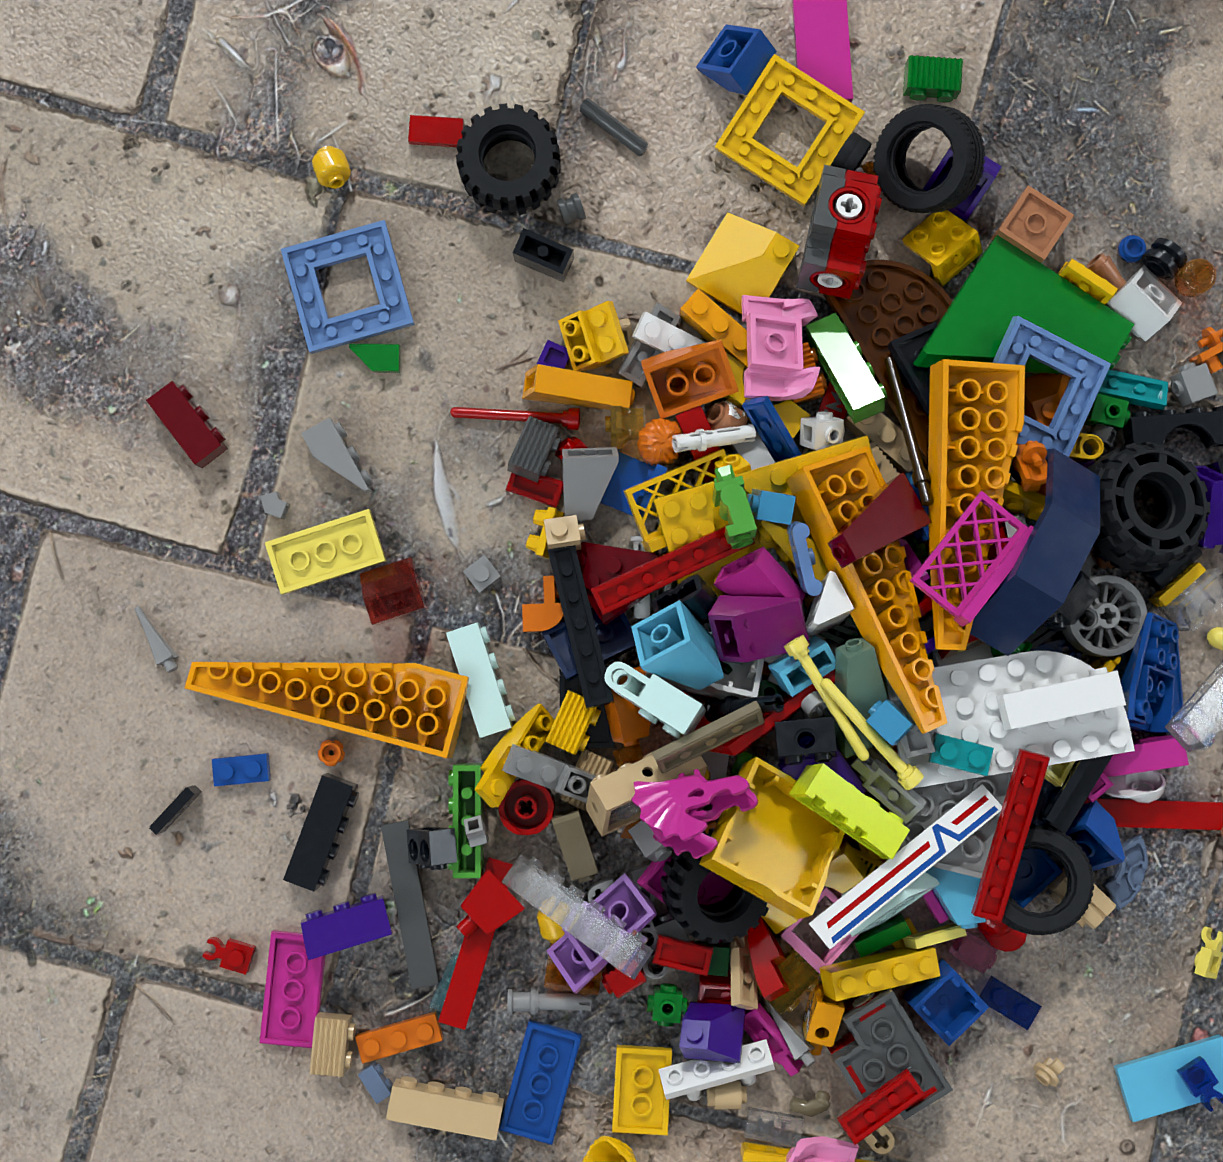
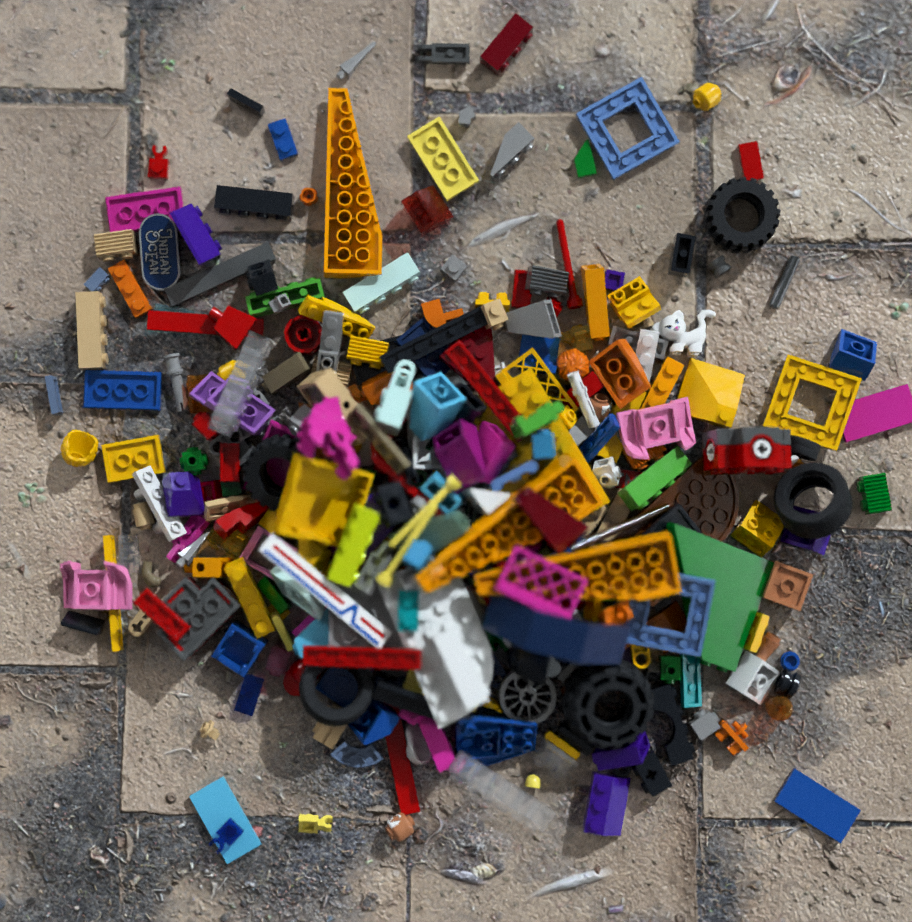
camera: 75 degrees right, 0 degrees up
none -> tile [139,214,181,290]
none -> dark grey hinge [417,43,470,64]
none -> white animal [652,310,716,356]

